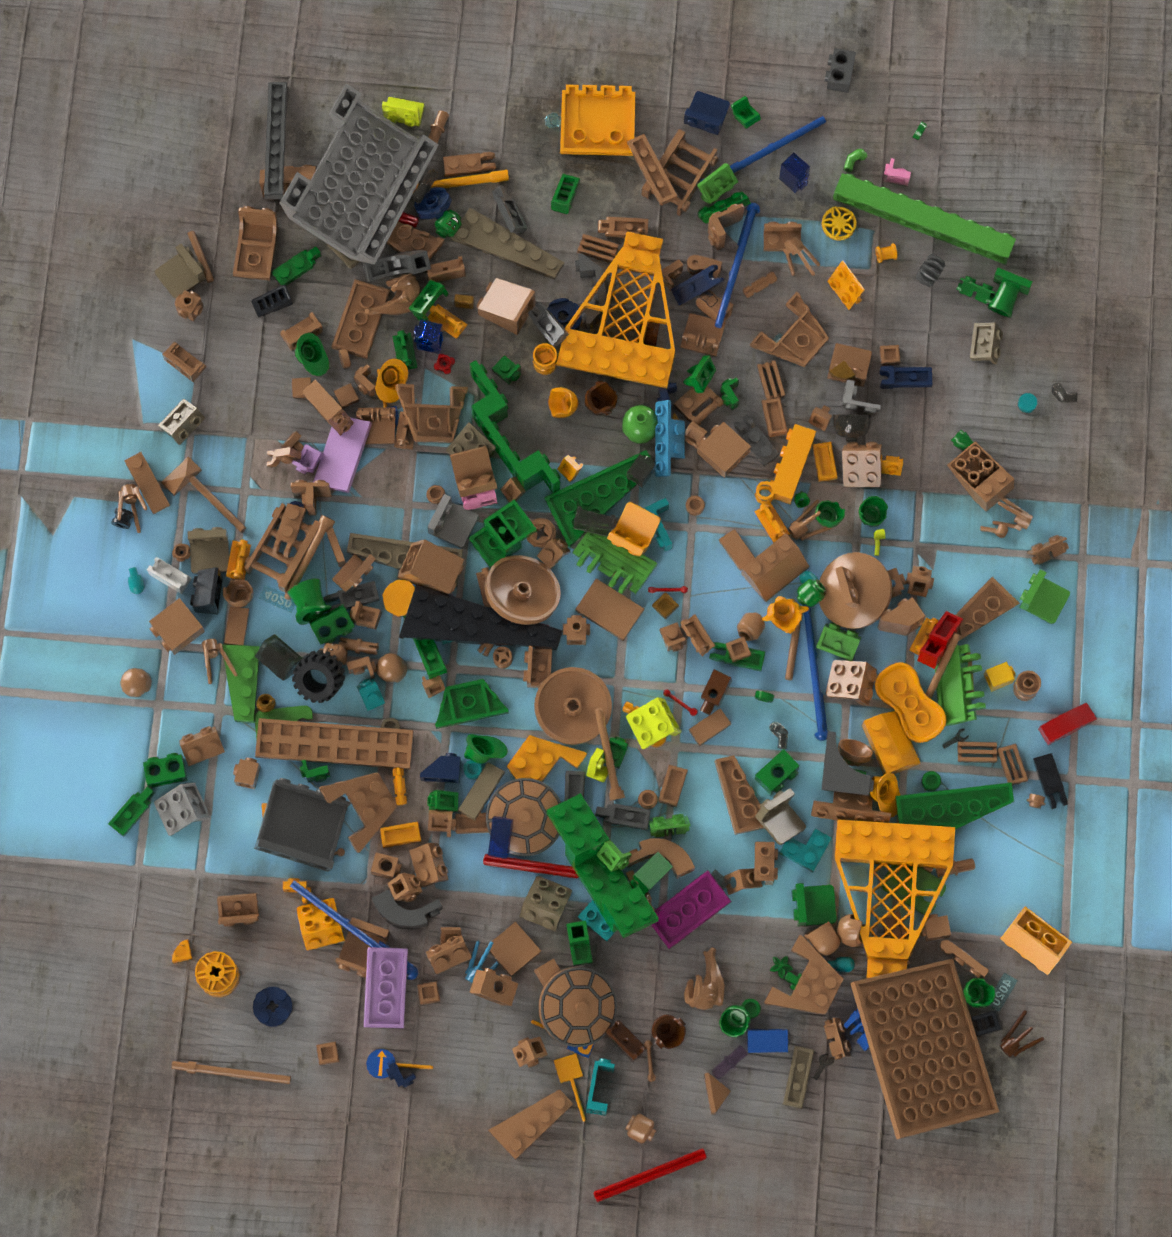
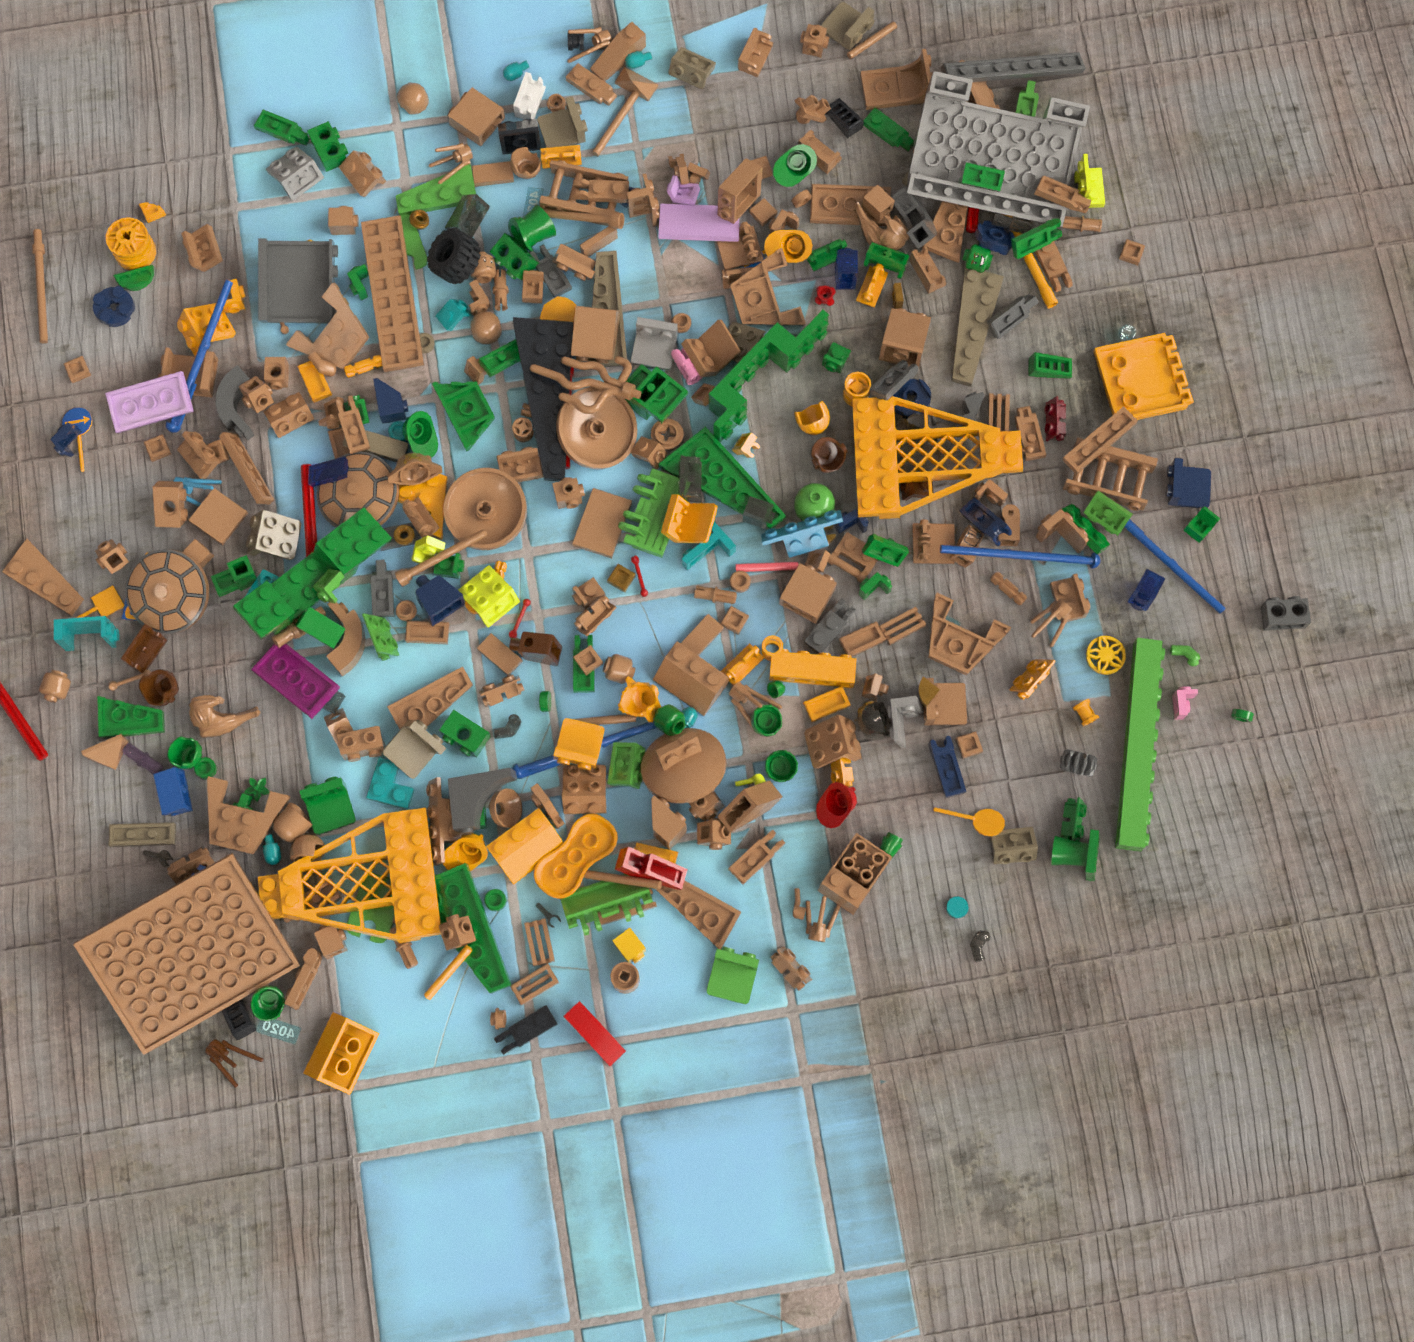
camera: 75 degrees right, 0 degrees up
none -> green wing [97,696,165,739]
none -> green tile [113,265,154,291]
none -> medium nougat tile [219,432,274,505]
none -> medium nougat arm [308,352,337,377]
none -> medium nougat hinge [335,395,370,454]
none -> medium nougat hat [388,453,442,485]
none -> pearl gold plate [394,525,415,546]
none -> medium nougat hinge [402,497,439,538]
none -> dark blue torso [415,575,465,627]
none -> light orange bar [424,945,473,1000]
none -> medium nougat brick [438,914,476,951]
none -> medium nougat hinge [479,674,524,707]
none -> medium nougat plant [530,356,641,414]
none -> medium nougat wing [530,783,565,829]
none -> light orange bracket [553,718,605,770]
none -> medium nougat hinge [566,63,617,106]
none -> teal cylinder [625,51,652,69]
none -> medium nougat axle [694,585,737,604]
none -> medium nougat slope [717,781,783,833]
none -> medium nougat tile [720,606,749,635]
none -> medium nougat hinge [728,830,785,885]
none -> coral bar [736,562,798,572]
none -> medium nougat hips [794,95,831,124]
none -> red piece [816,782,857,829]
none -> medium nougat brick [862,184,895,222]
none -> light orange piece [933,807,1005,836]
none -> green hinge [958,162,1005,192]
none -> green hinge [1011,218,1062,259]
none -> bright green hinge [1015,80,1039,117]
none -> medium nougat hinge [1034,175,1092,213]
none -> dark red hinge [1044,396,1066,441]
none -> medium nougat tile [1119,239,1145,266]

